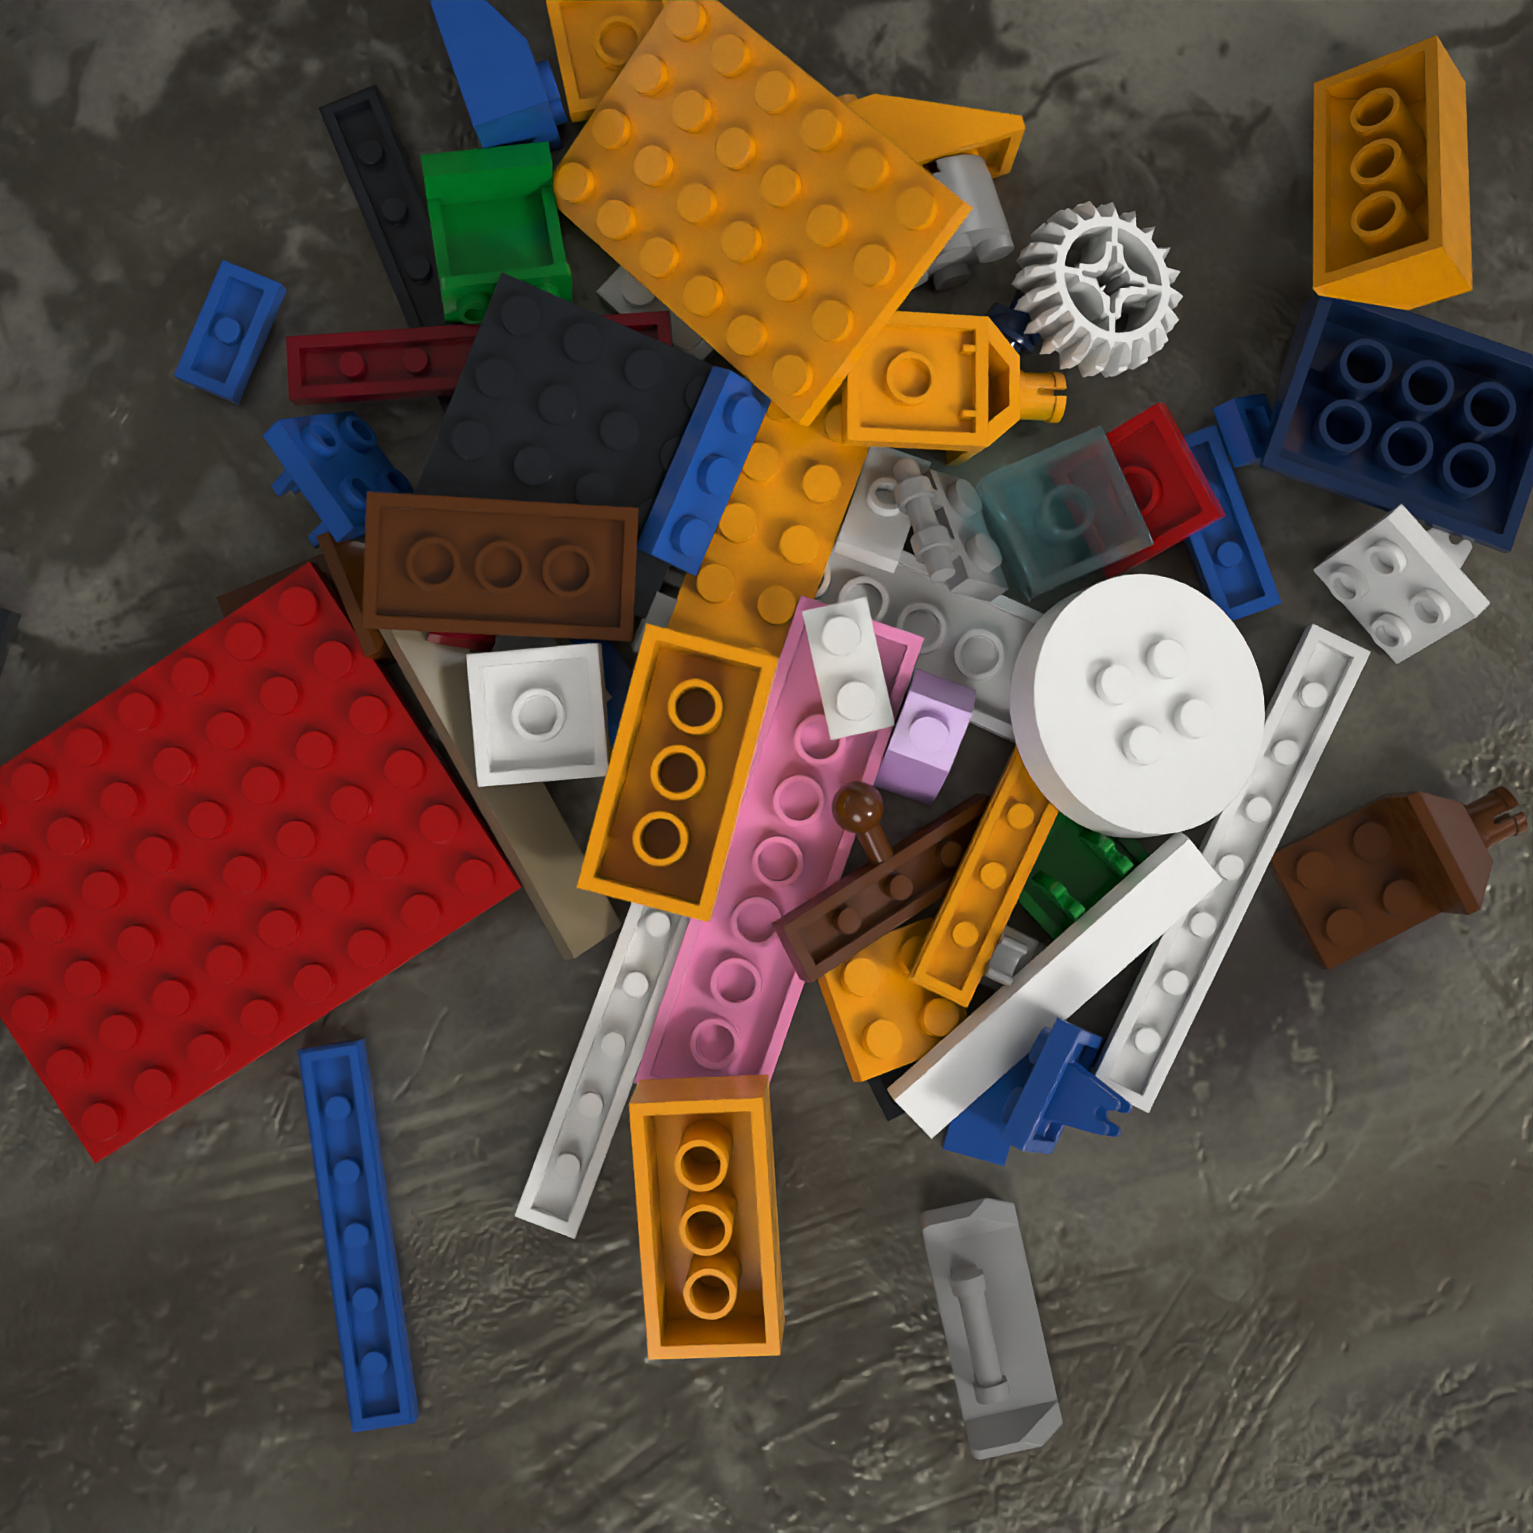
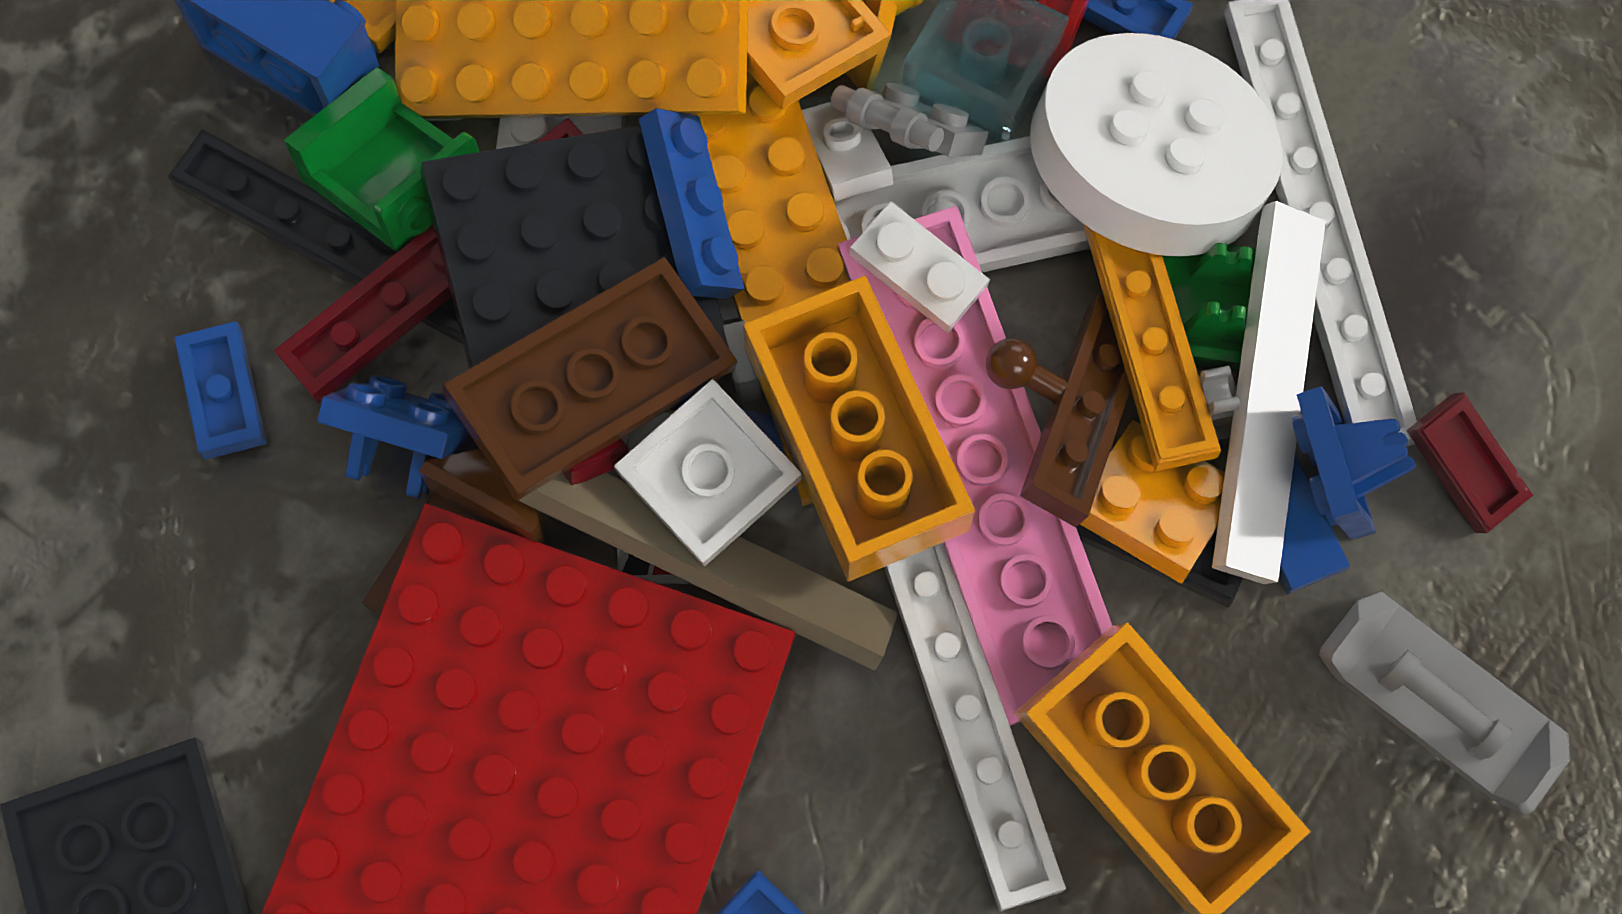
camera: 45 degrees left, 15 degrees down
lavender slope [873,668,976,807] -> none
reddish brown plate [1268,786,1528,970] -> none
none -> dark red tile [1406,392,1533,533]

